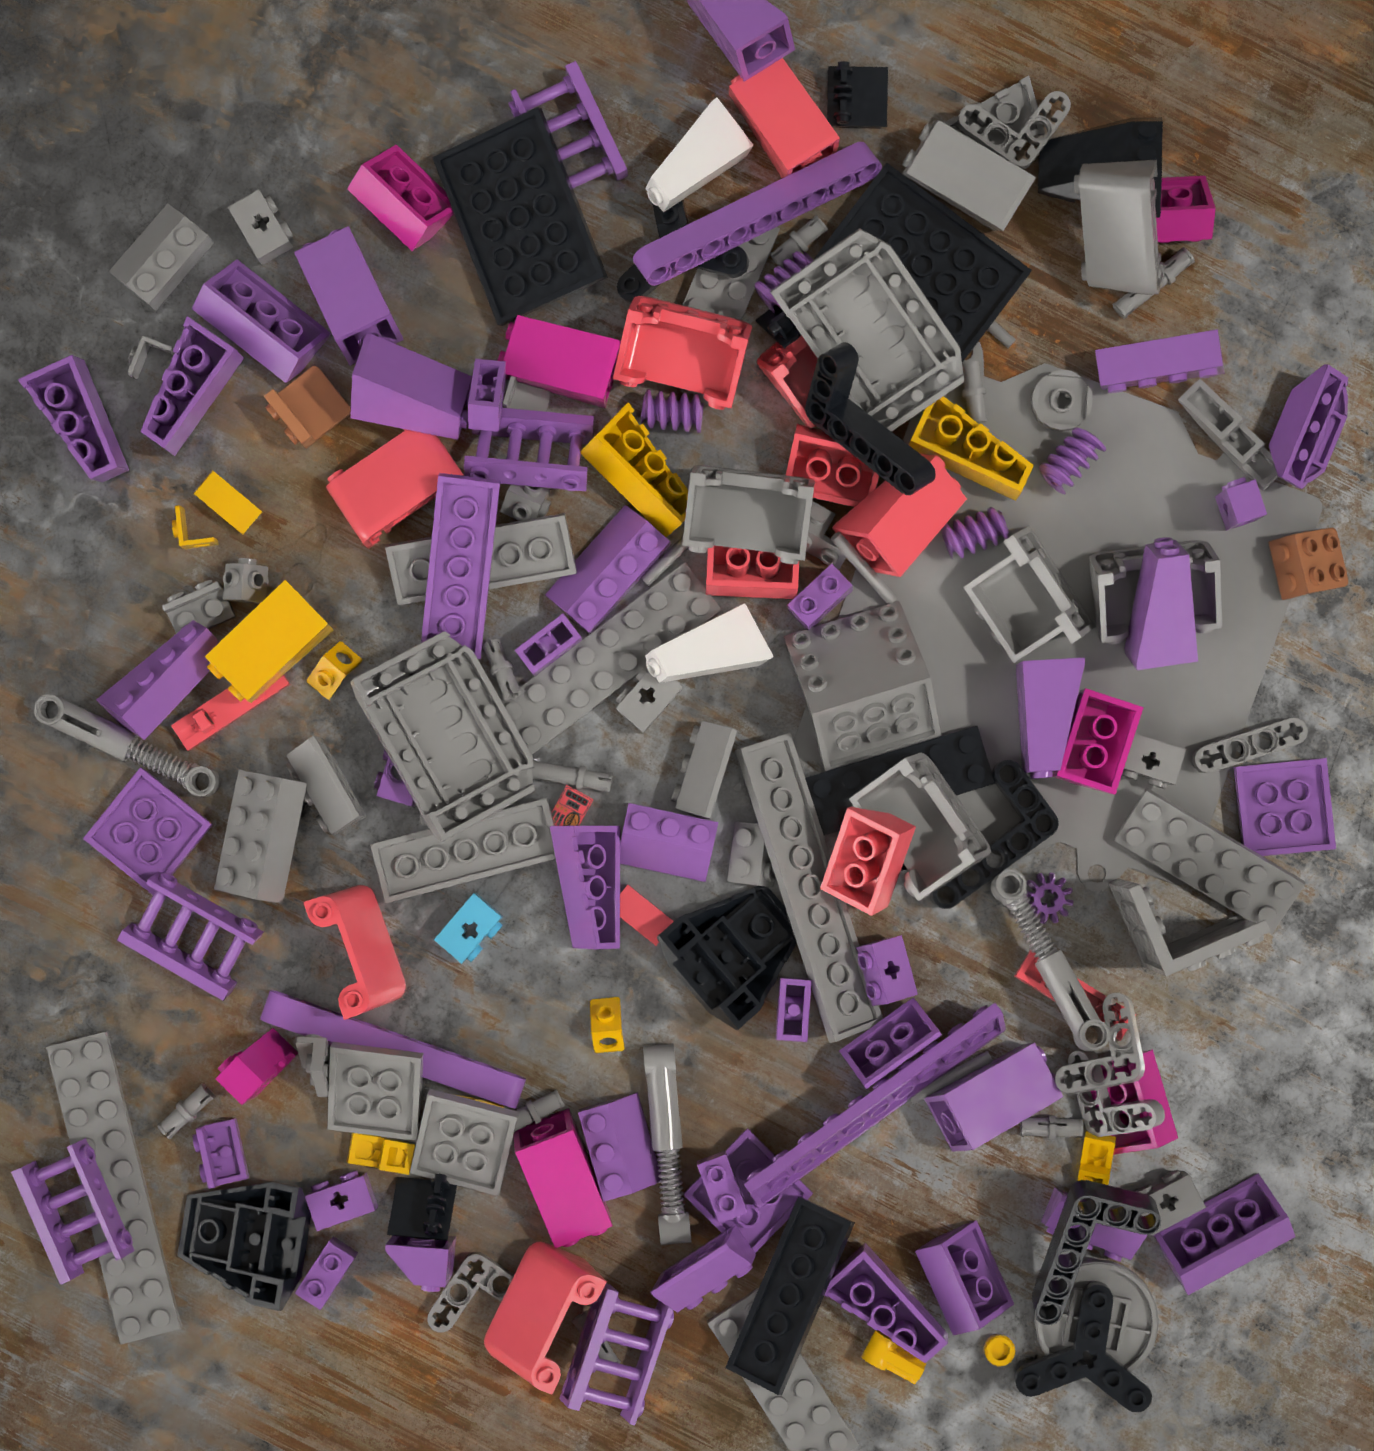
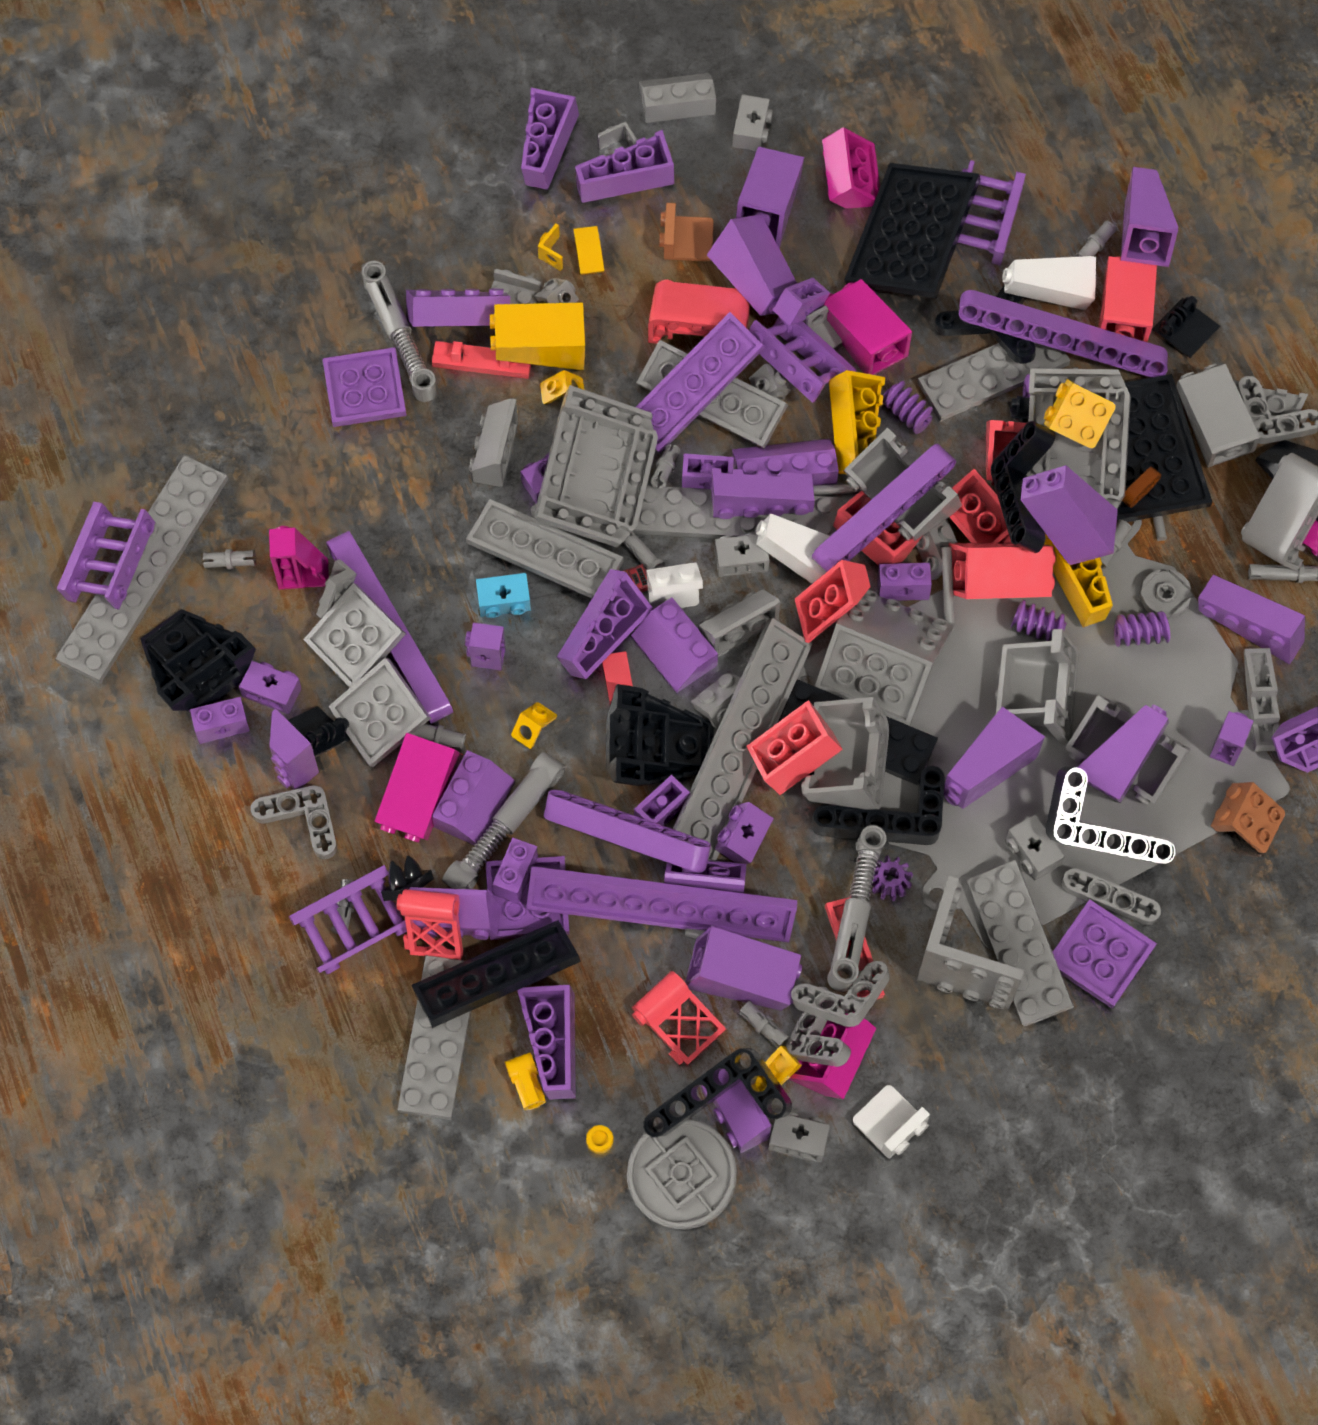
camera: 40 degrees right, 20 degrees down
medium lavender fence [117,872,264,1001] -> none
medium lavender slope [192,259,331,383] -> none
medium lavender bracket [193,1118,249,1189] -> none
light grey brick [214,769,307,904] -> none
coral windscreen [303,885,406,1020] -> none
yellow slope [347,1133,415,1175] -> none
coral windscreen [484,1242,607,1395] -> none
coral windscreen [613,296,752,410] -> none
medium lavender slope [915,1220,1014,1336] -> none
black piece [1014,1282,1152,1412] -> none
dark pink slope [1053,688,1144,795] -> none
medium lavender slope [1153,1173,1295,1295] -> none
none -> black tile [381,855,434,901]
none -> coral piece [397,889,464,960]
none -> medium lavender brick [465,623,506,671]
none -> medium lavender beam [544,790,711,872]
none -> coral piece [632,971,726,1066]
none -> white bracket [646,562,703,609]
none -> medium lavender wedge [711,468,815,519]
none -> coral slope [795,560,871,643]
none -> medium lavender beam [812,444,956,572]
none -> white bracket [853,1085,930,1159]
none -> medium lavender slope [1021,465,1118,565]
none -> yellow bracket [1044,379,1116,448]
none -> beam [1046,766,1175,864]
none -> light grey pin [1075,221,1117,257]
none -> dark orange beam [1122,467,1162,508]

